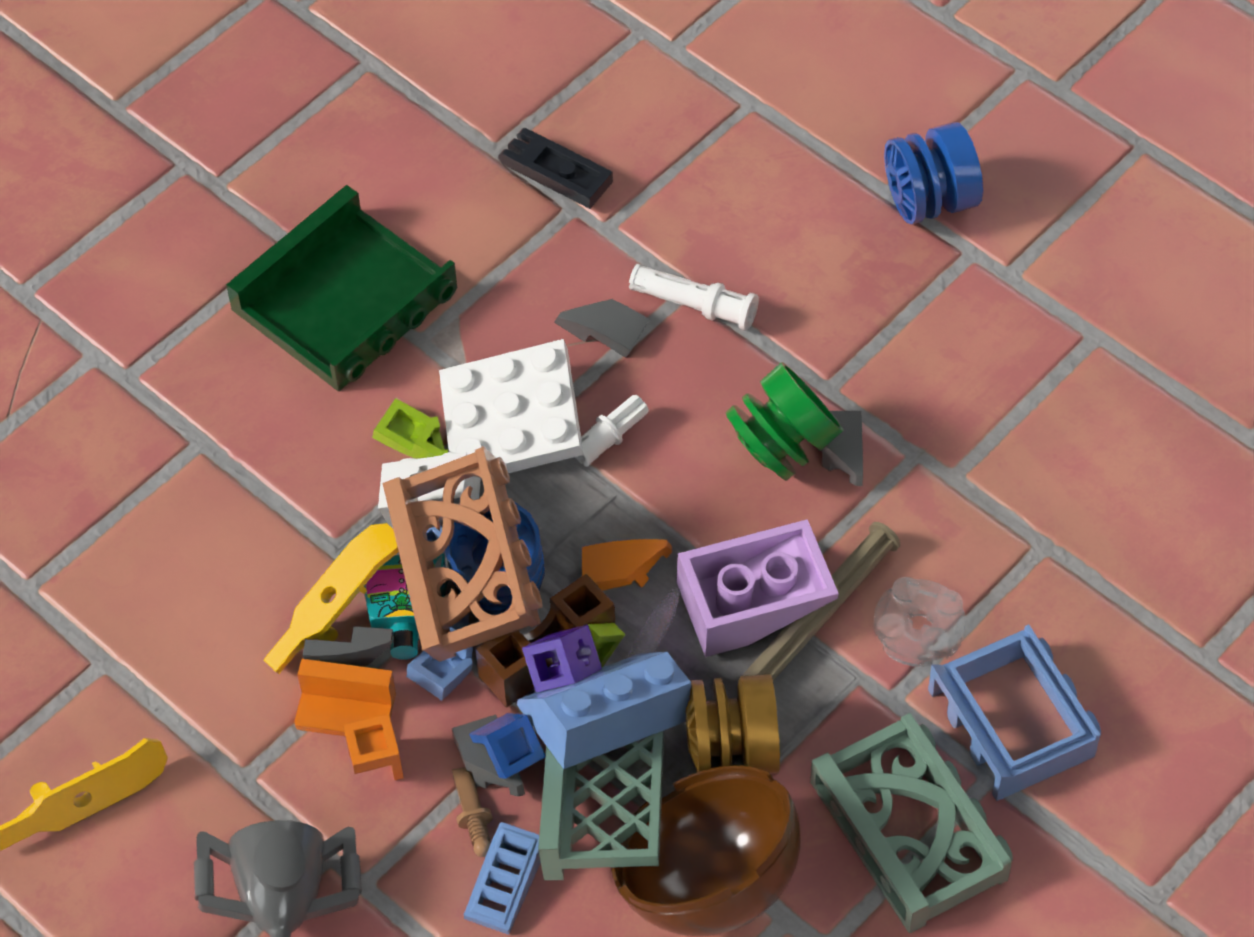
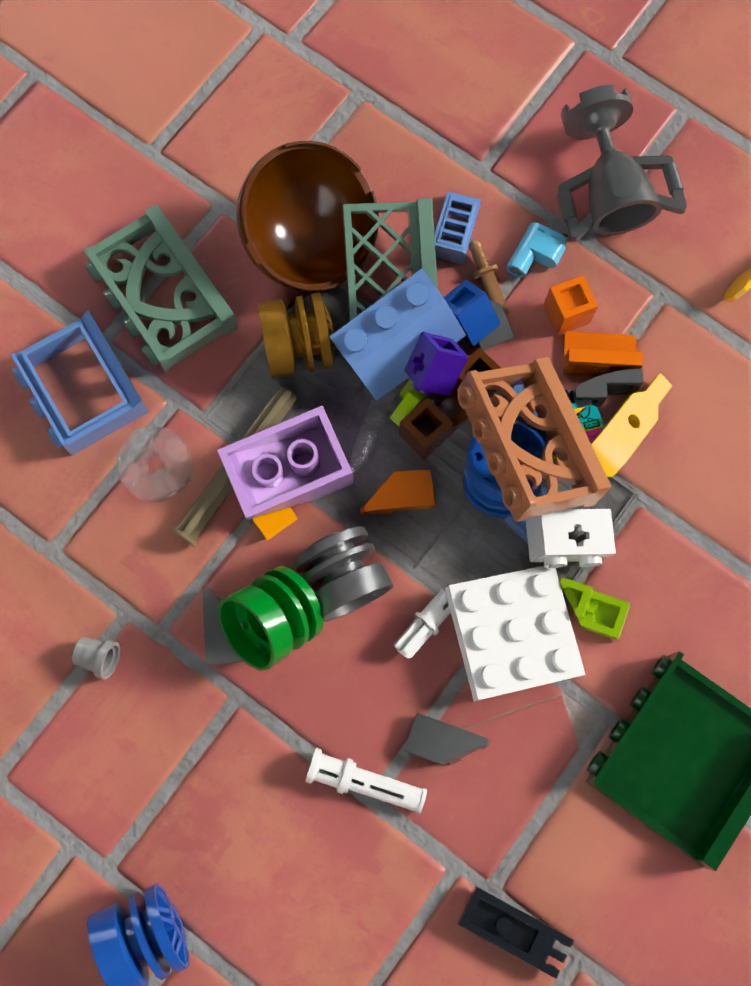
camera: 170 degrees right, 20 degrees up
none -> light grey piece [72,637,121,680]
none -> flat silver wheel [292,526,393,622]
none -> medium azure piece [506,222,568,278]

